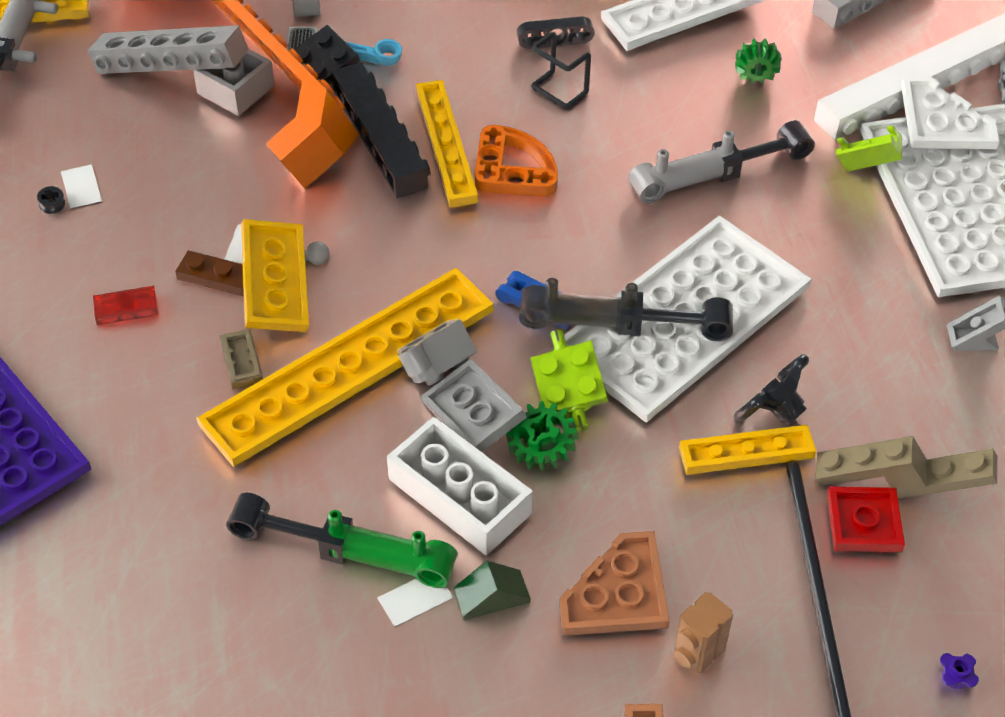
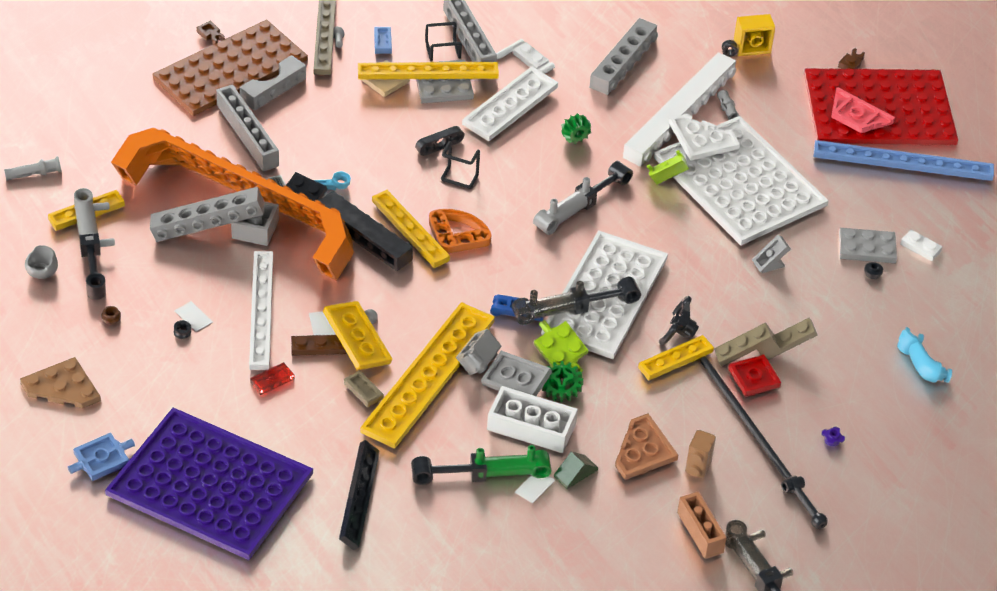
camera: 25 degrees left, 5 degrees down
none -> white plate [249,251,273,370]
none -> black plate [339,440,380,550]

